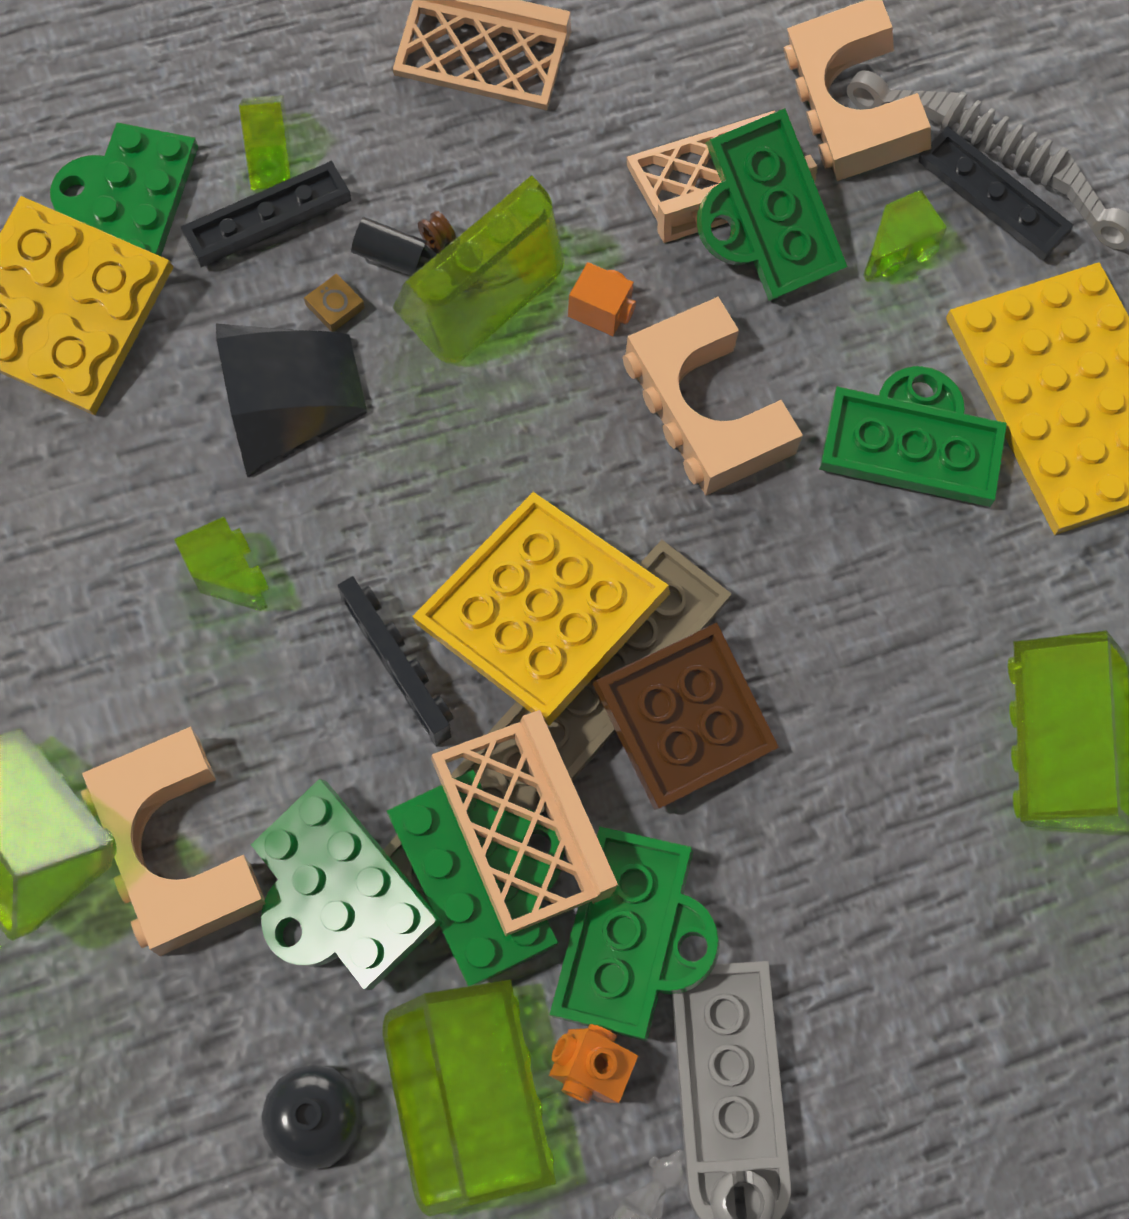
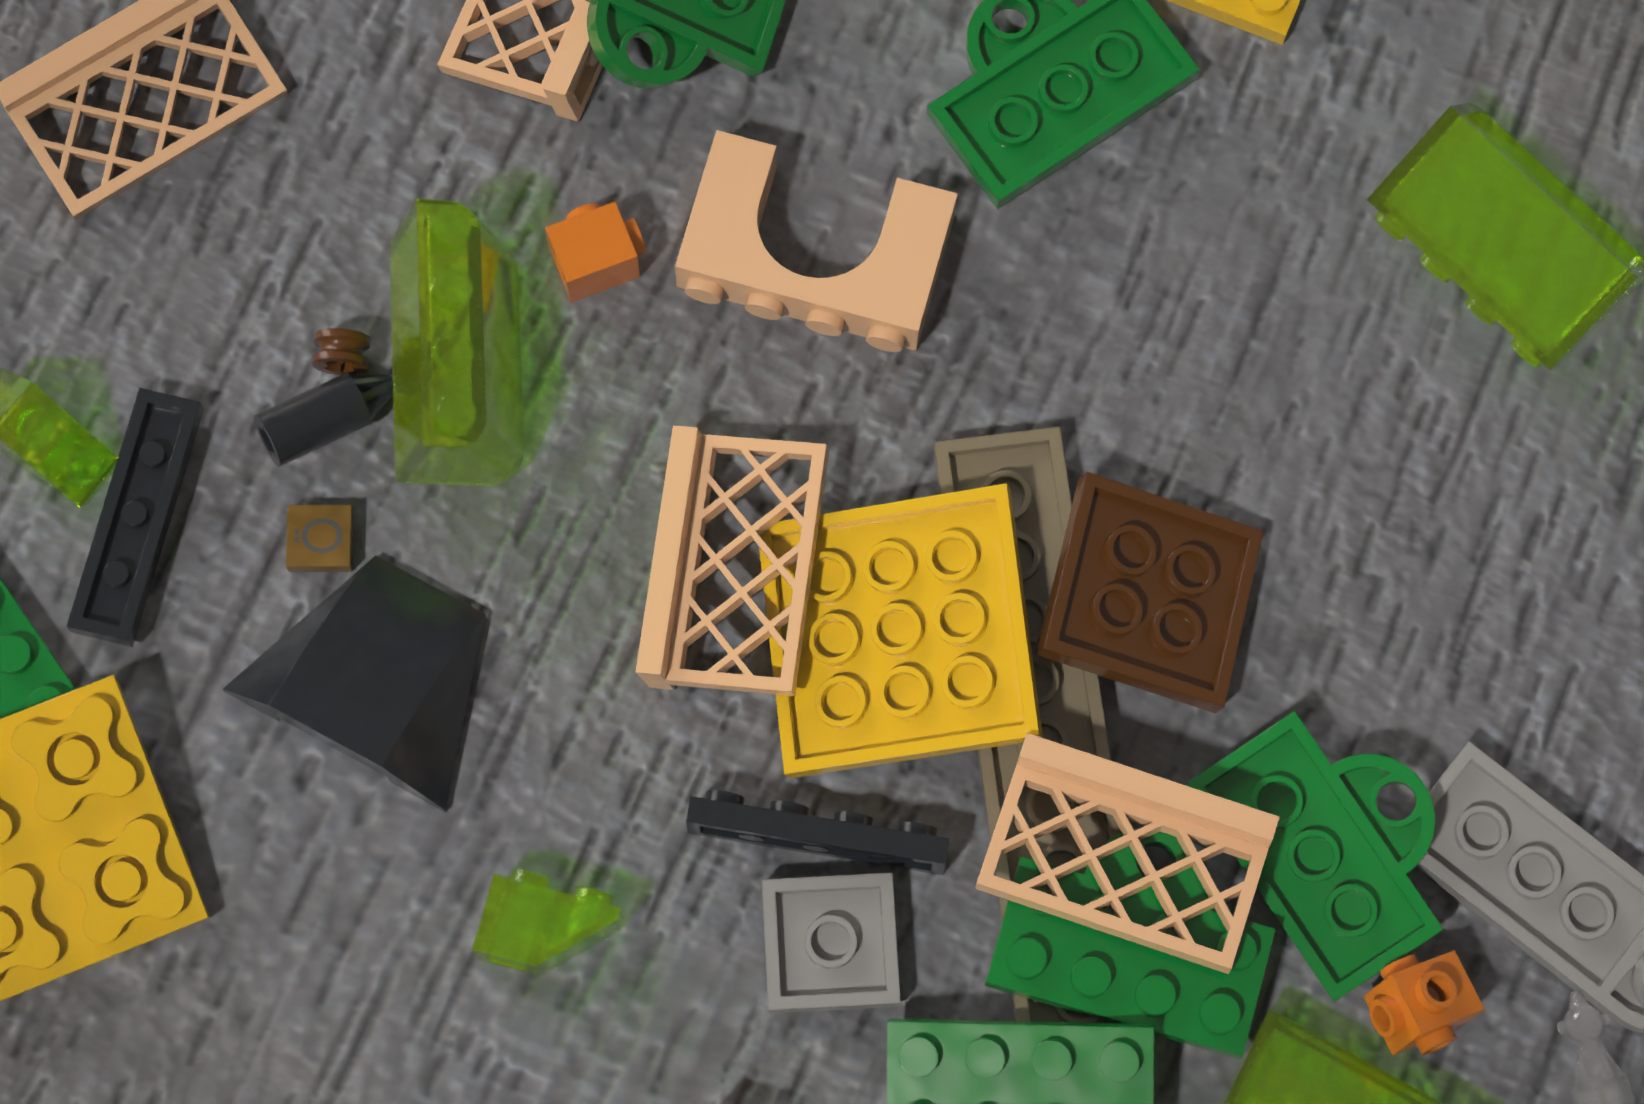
camera: 45 degrees left, 5 degrees up
none -> light nougat fence [635,426,830,696]
none -> light grey plate [762,873,900,1014]

